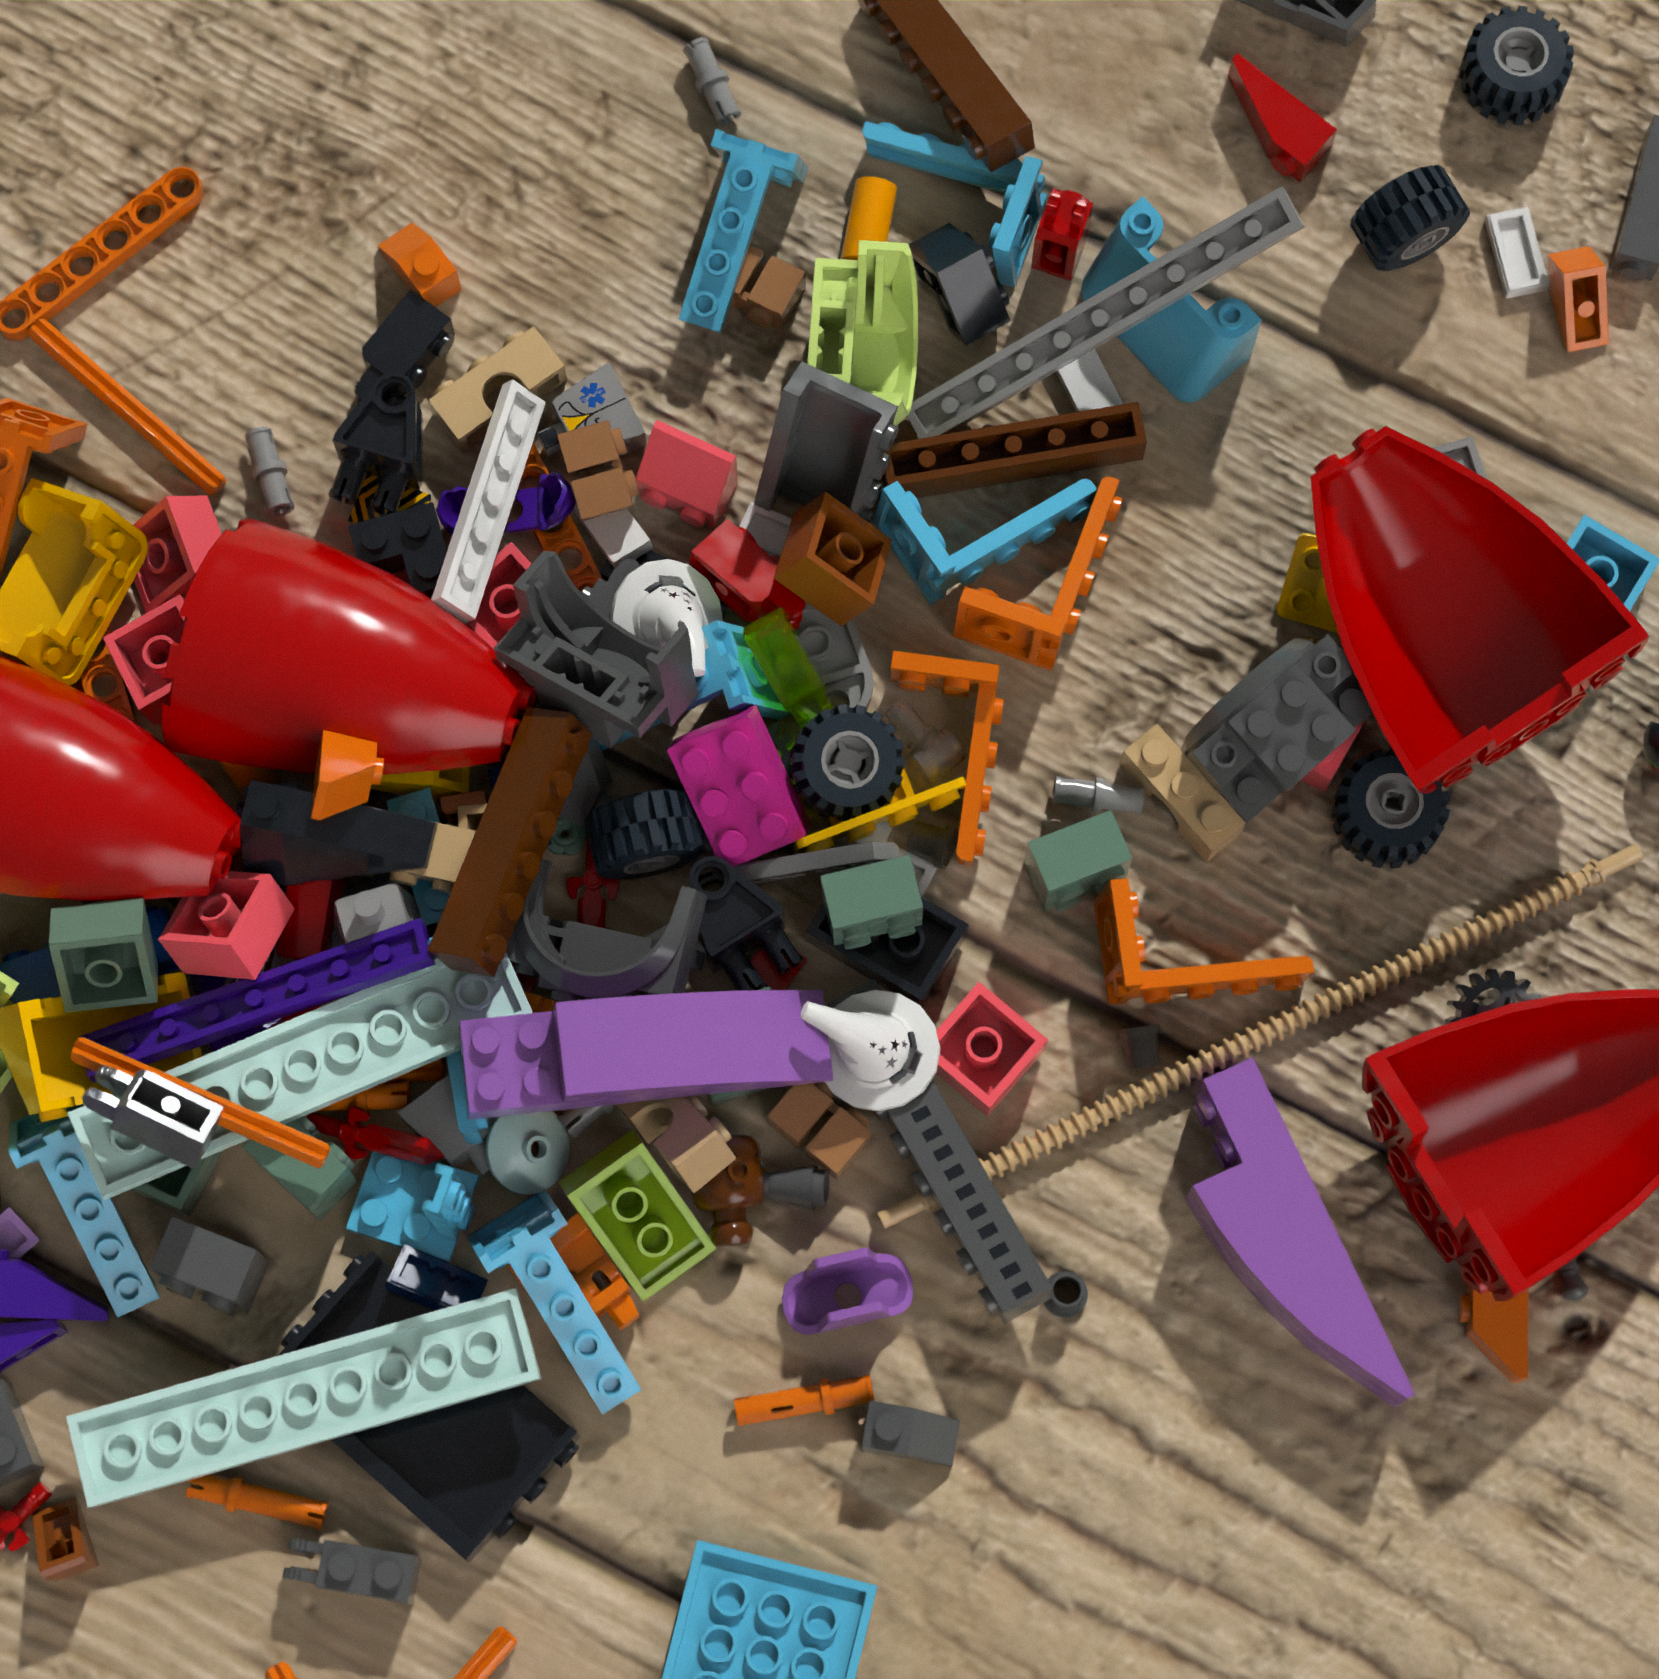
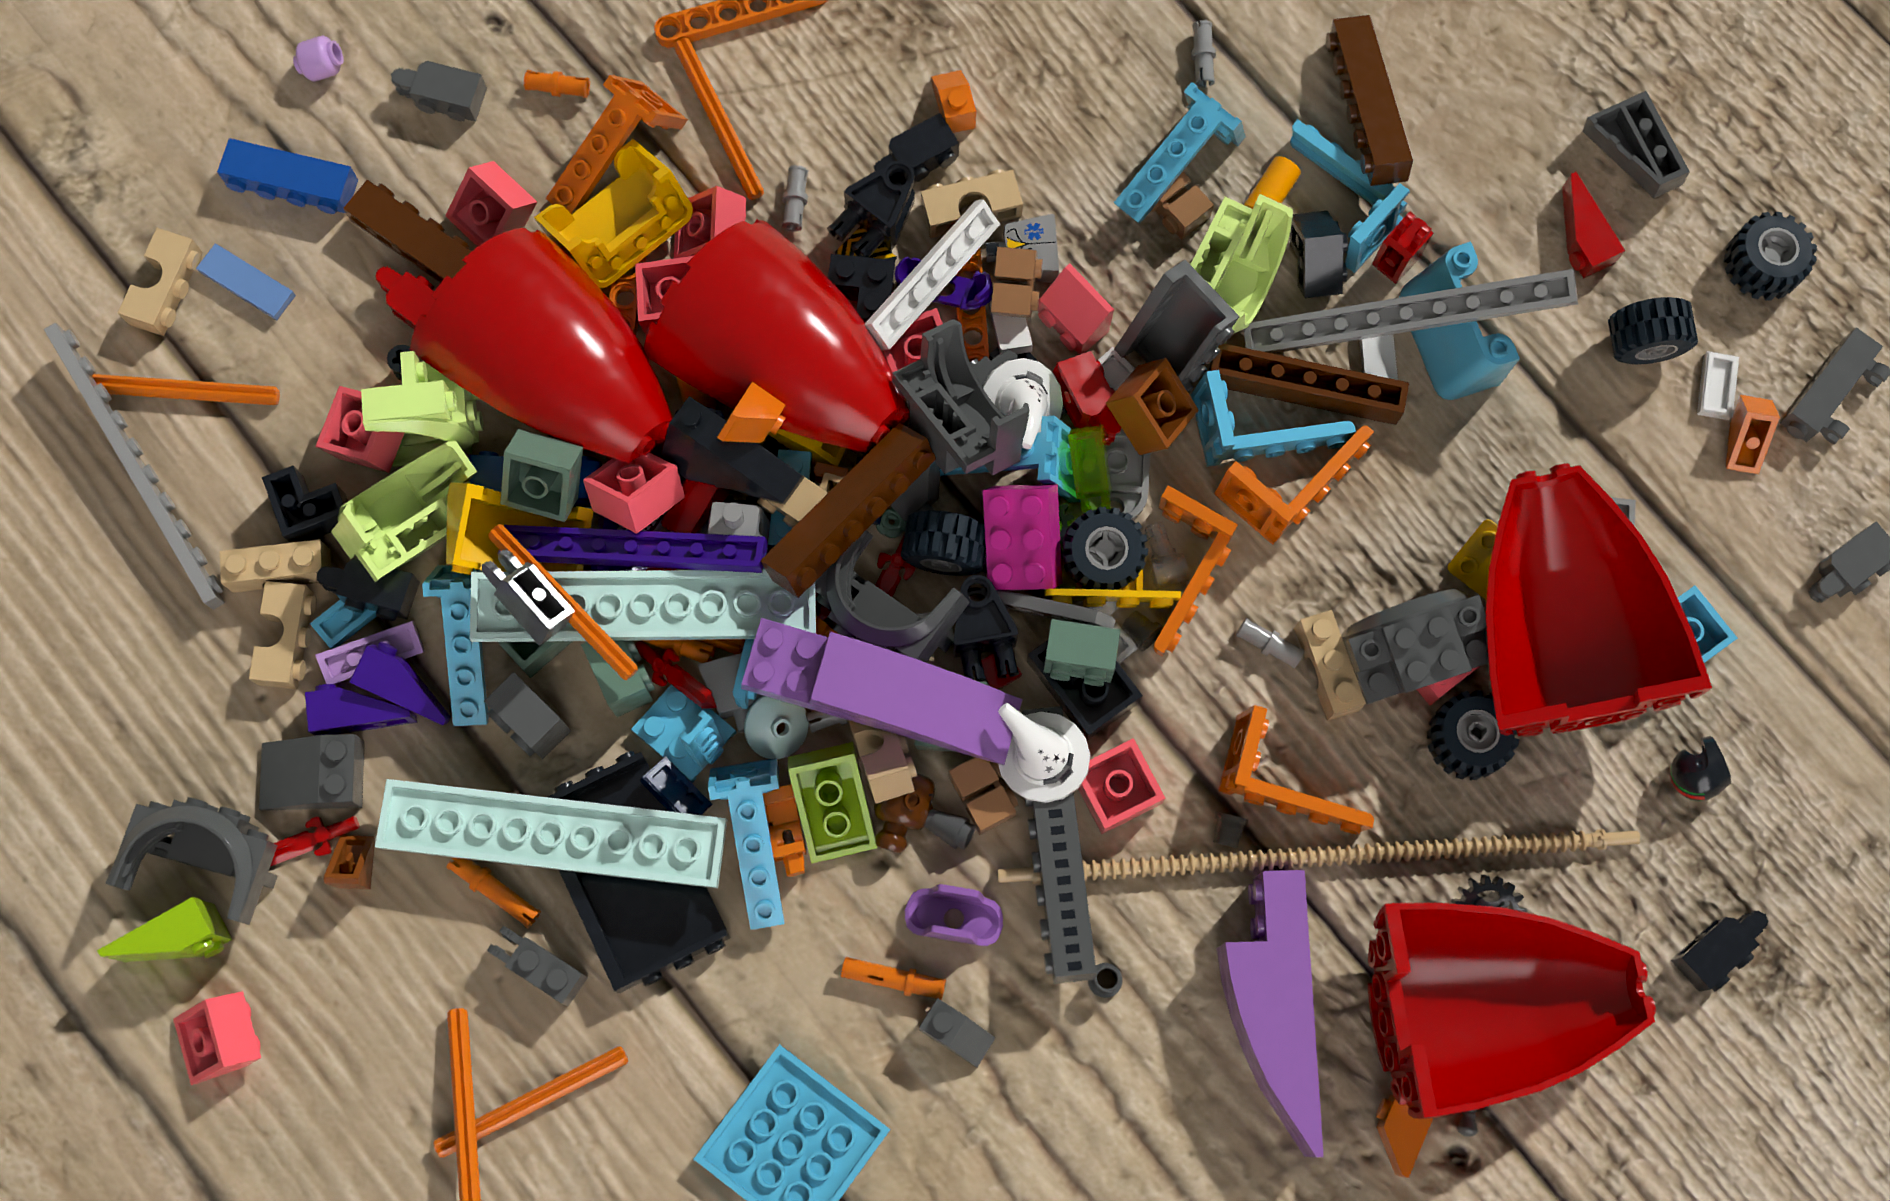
camera: 20 degrees right, 0 degrees up
sand green brick [1024,810,1132,912] -> none

